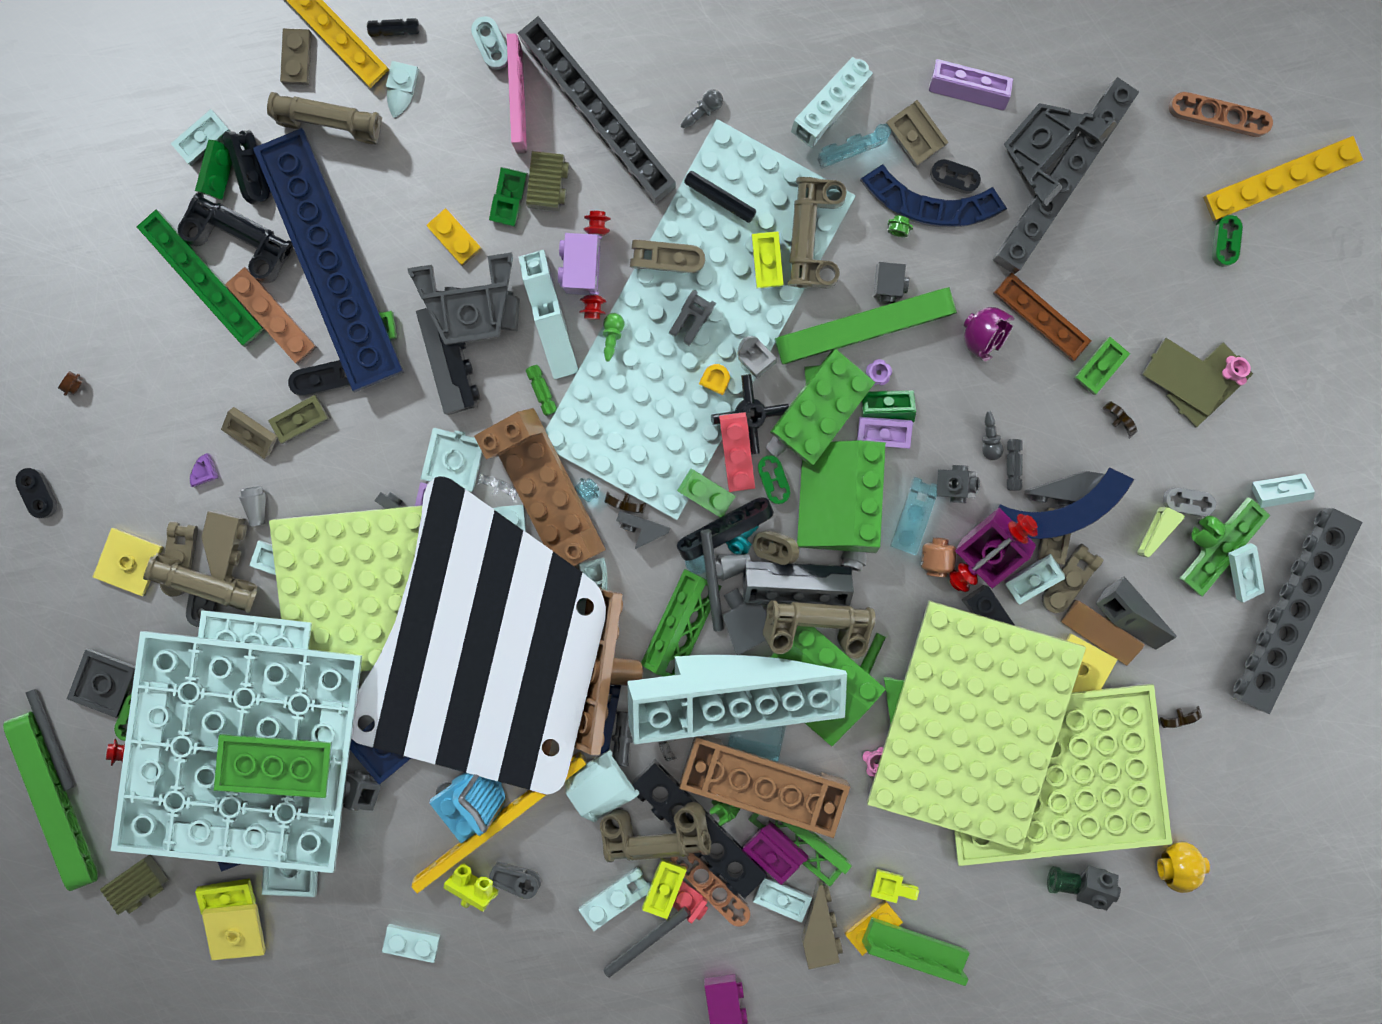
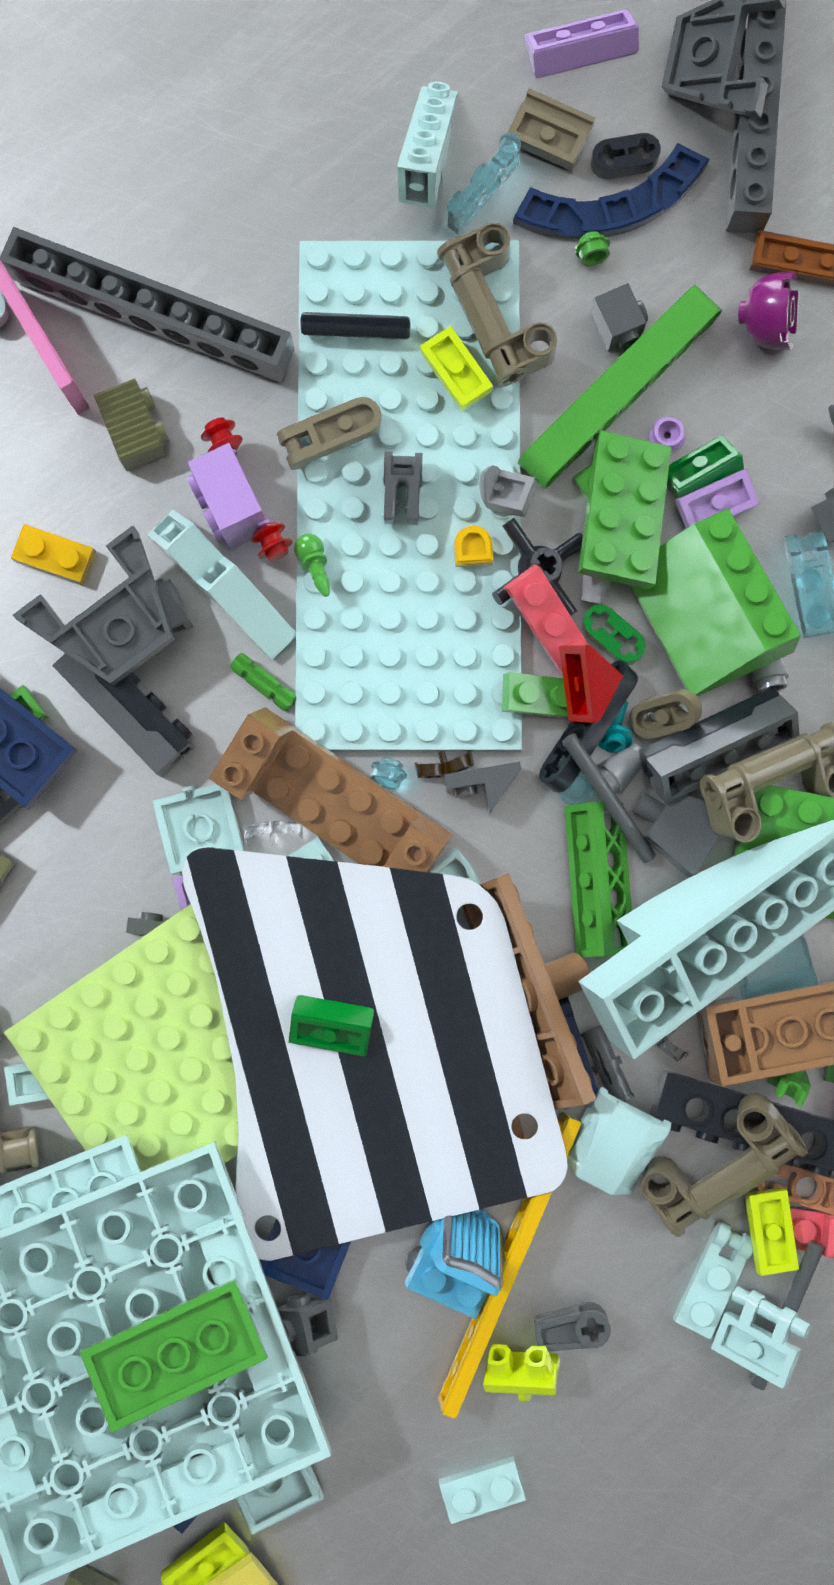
camera: 25 degrees left, 5 degrees down
green slope [489,167,528,226] -> none
dark grey bar [681,89,723,128] -> none
none -> green slope [288,995,374,1057]
none -> red slope [559,645,623,723]
none -> light aqua plate [711,1286,811,1389]

